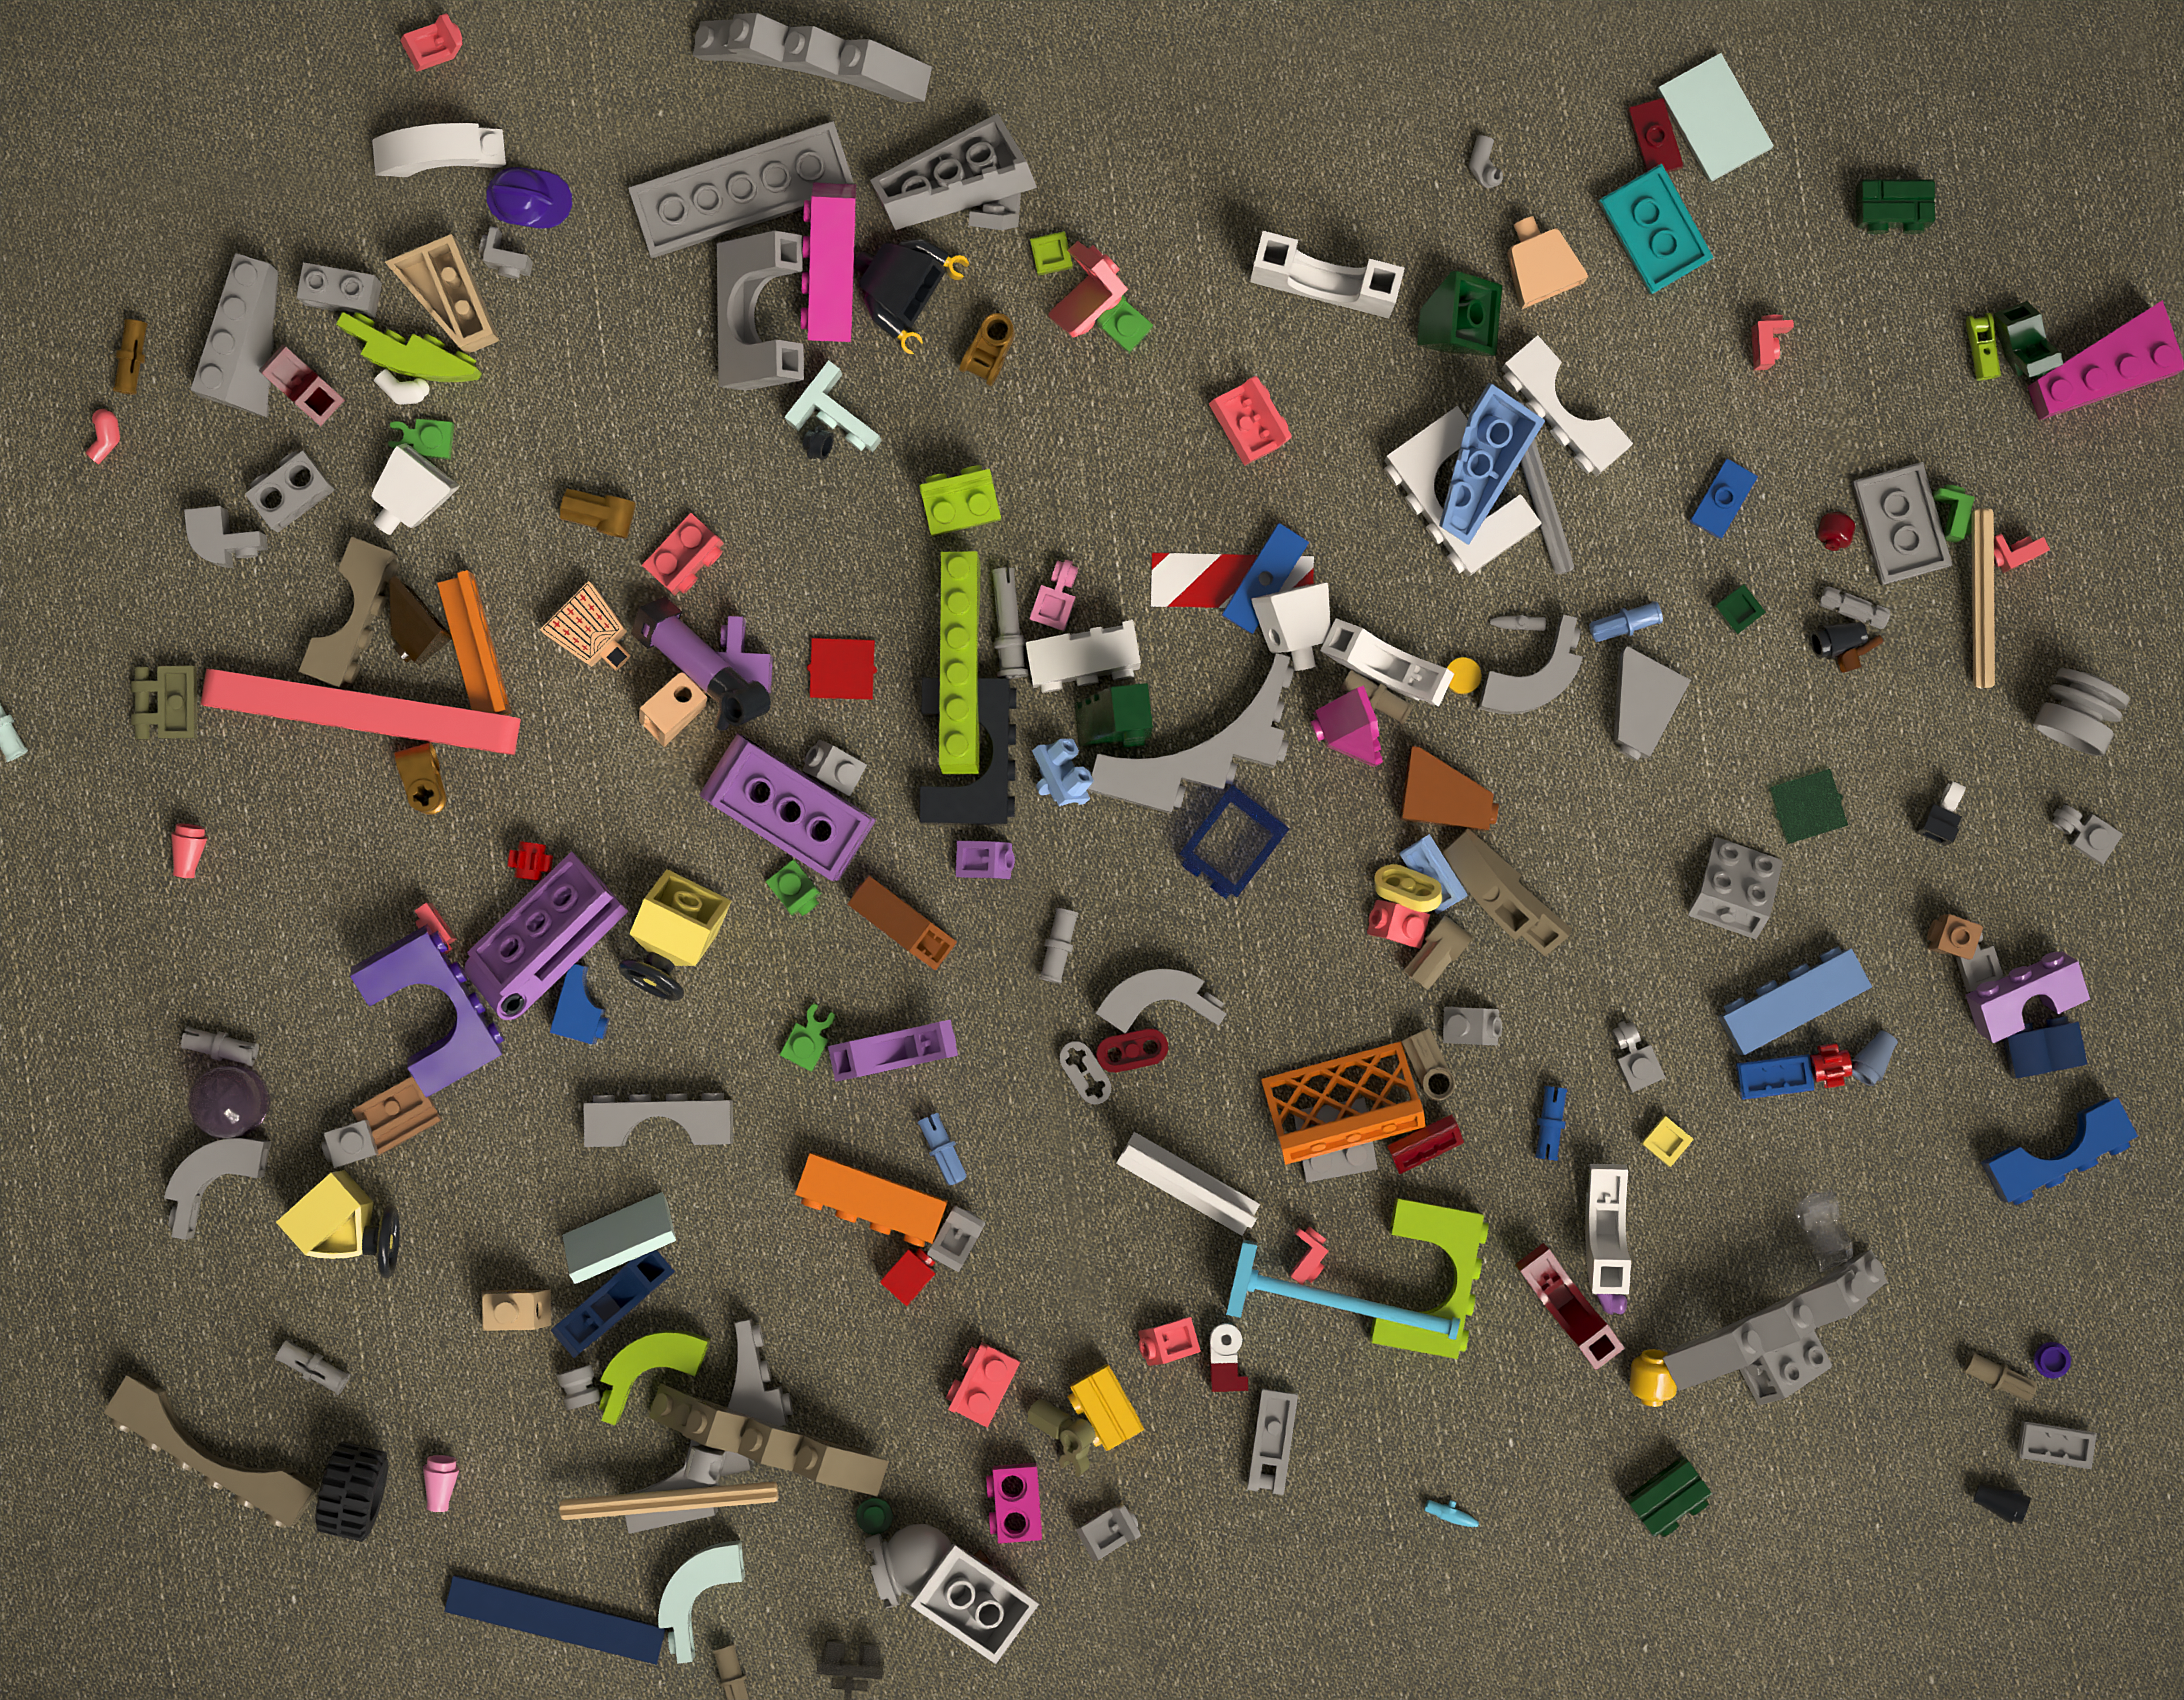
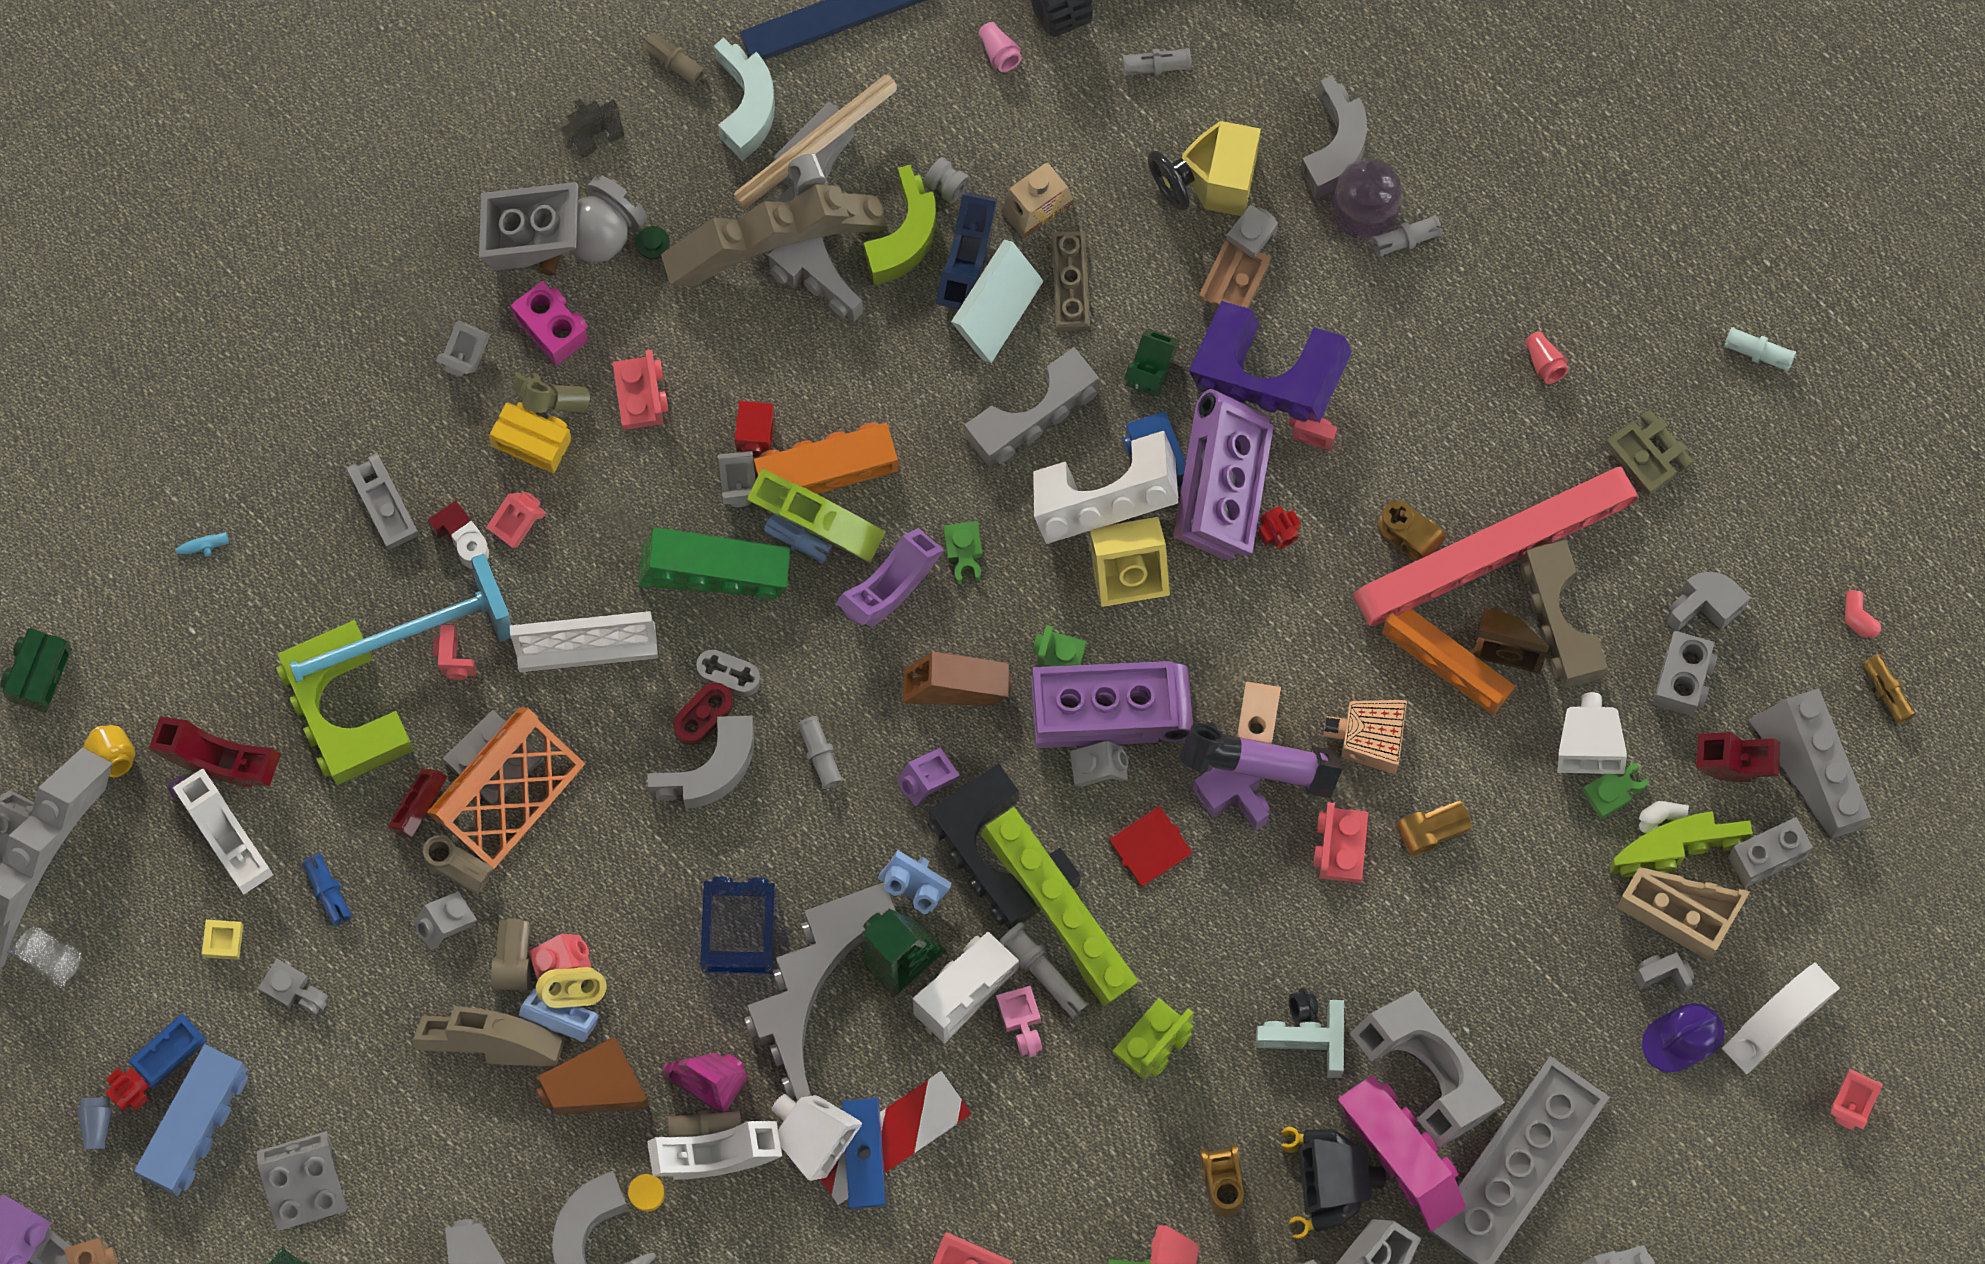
camera: 145 degrees right, 15 degrees down
none -> green wedge [637,527,790,600]
none -> lime slope [746,468,886,563]
none -> white arch [1033,431,1178,544]
none -> dark tan tile [1051,231,1090,332]
none -> dark green brick [1124,329,1180,397]

